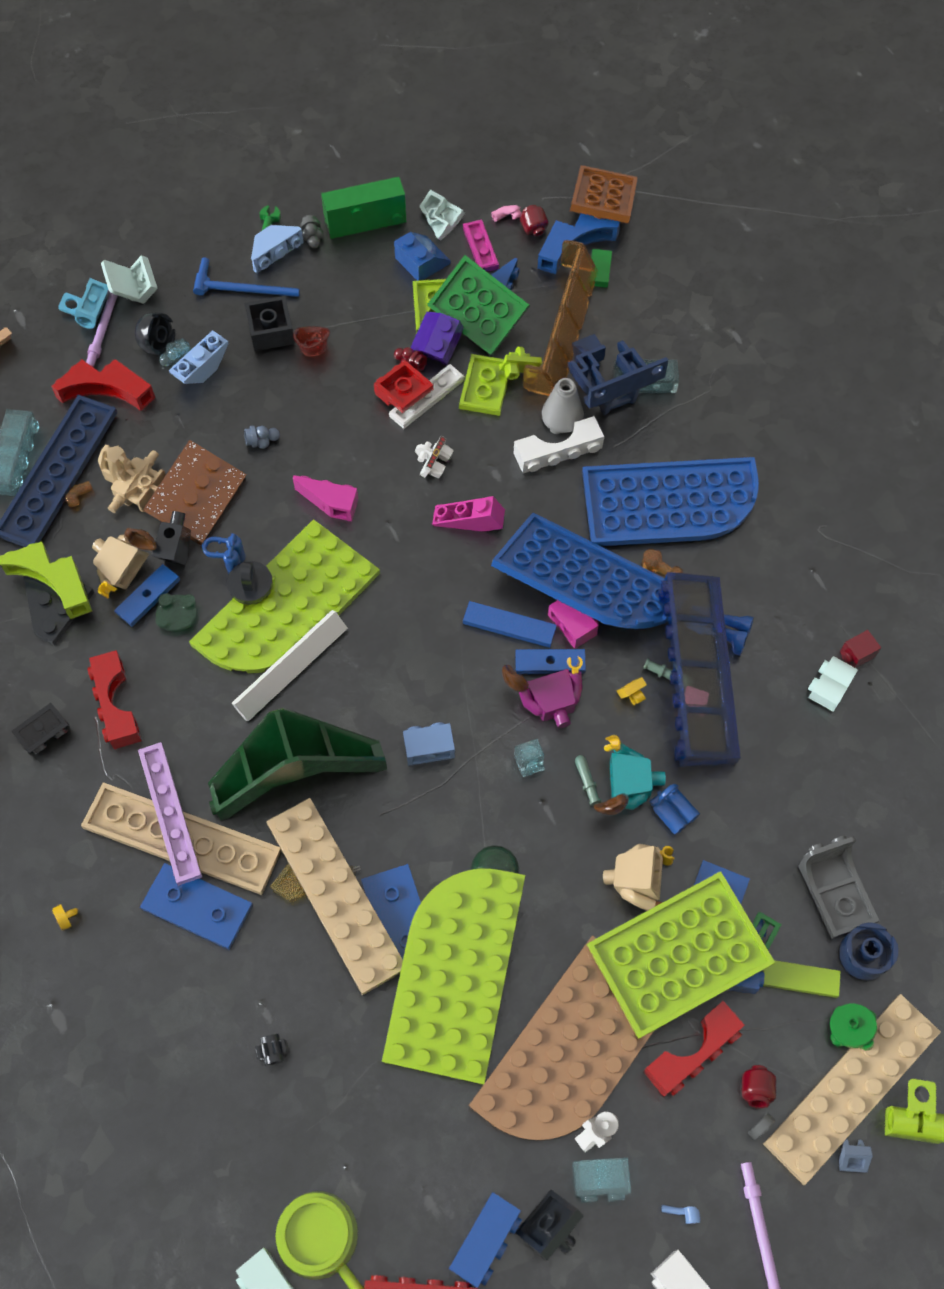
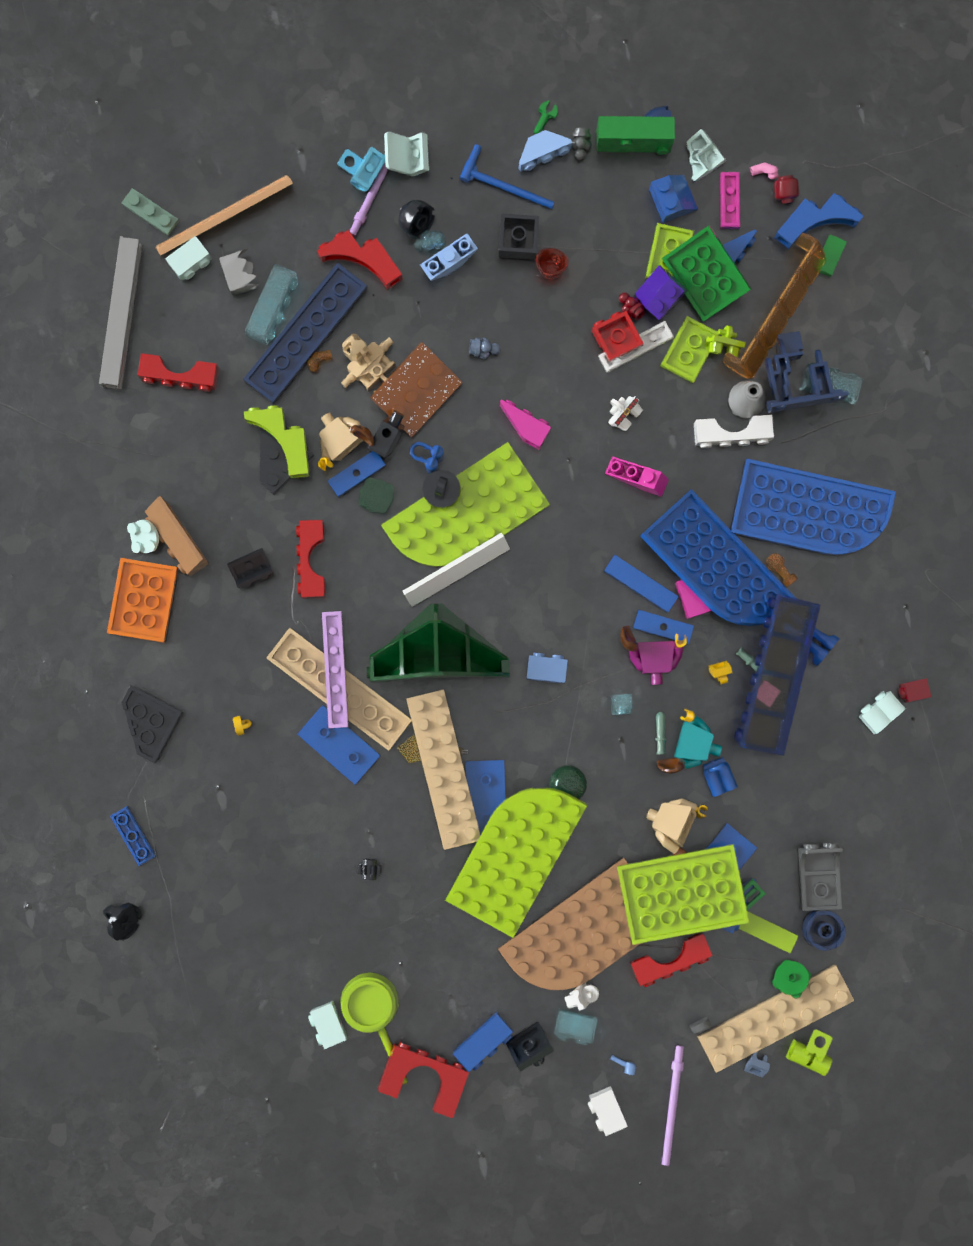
camera: 15 degrees right, 20 degrees up
dark orange plate [570,165,638,223] -> none
dark red head [742,1065,776,1108] -> none

